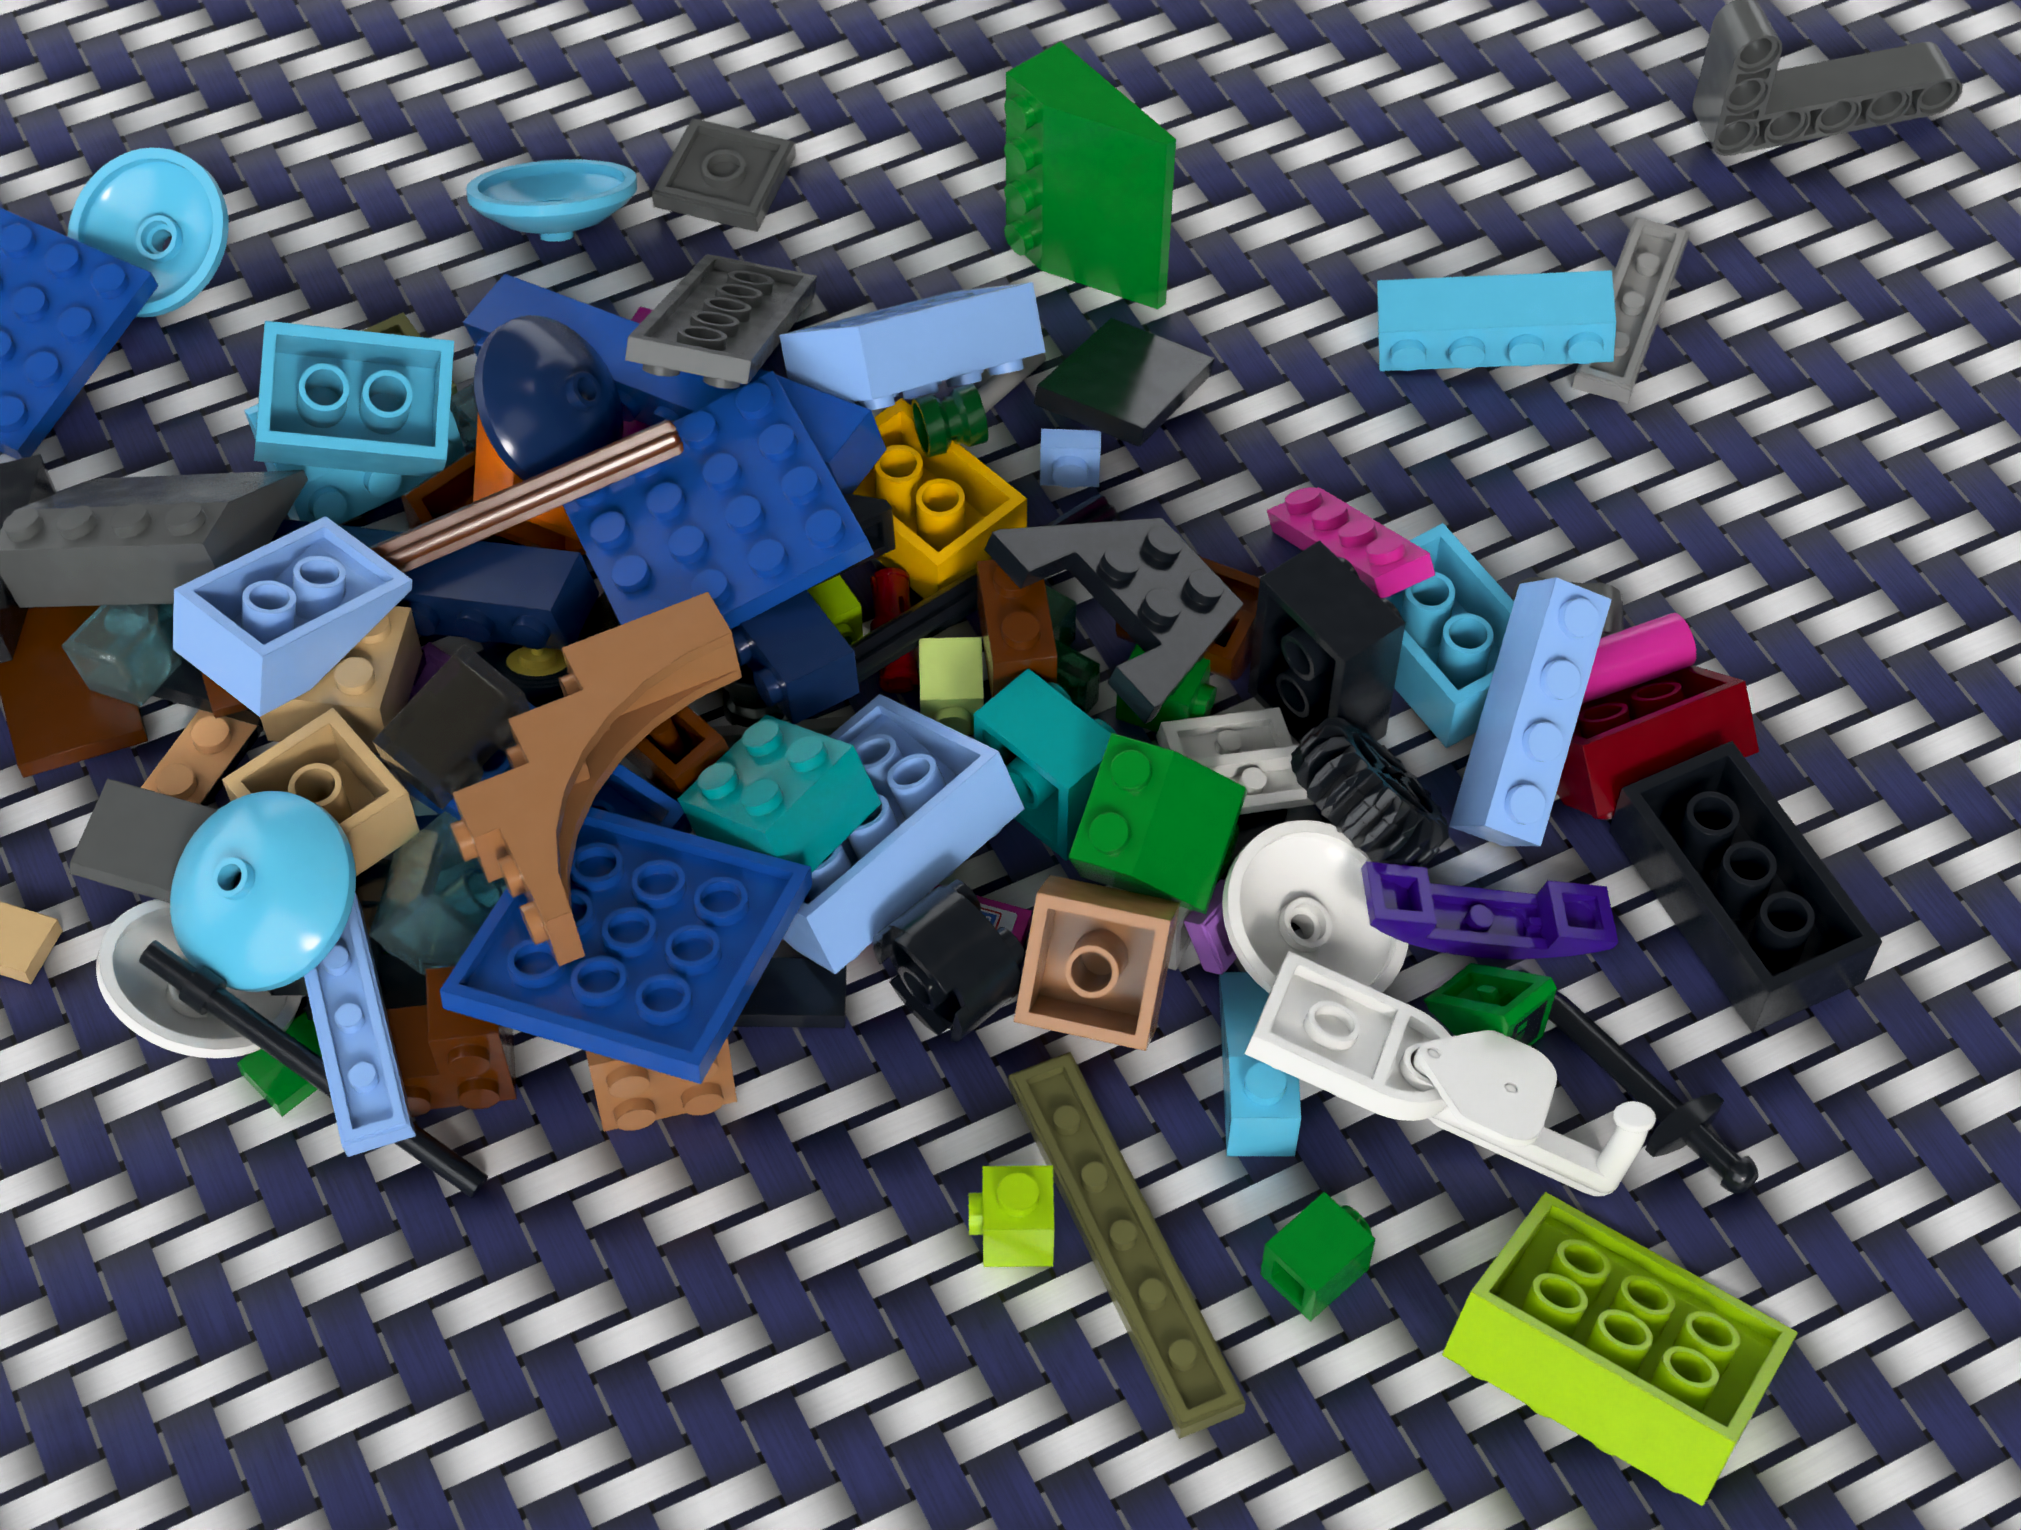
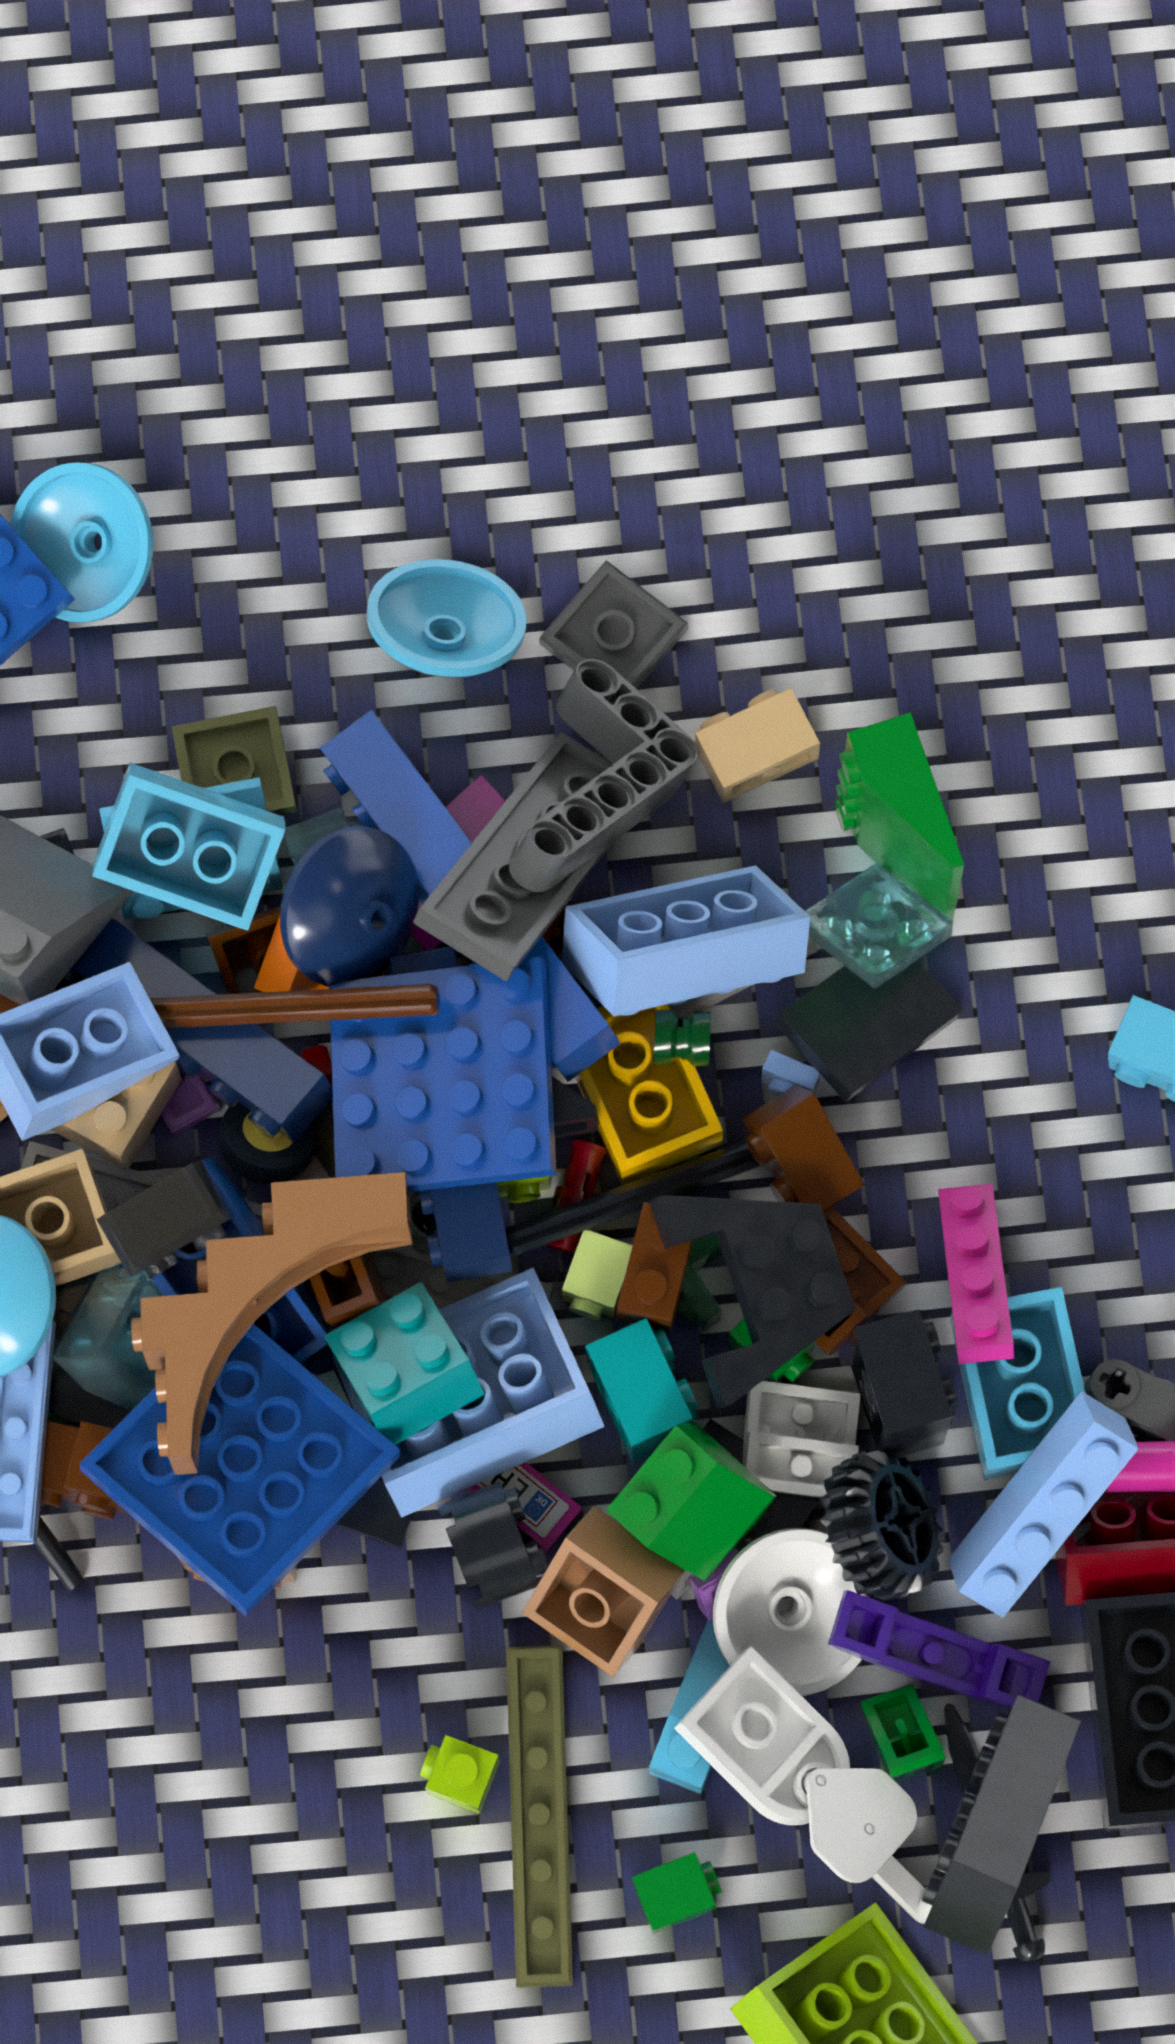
camera: 25 degrees right, 20 degrees up
none -> dark grey beam [509,659,699,892]
none -> tan brick [695,688,820,803]
none -> reddish brown brick [742,1084,864,1211]
none -> clear light blue plate [805,863,953,989]
none -> black brick [922,1694,1081,1955]

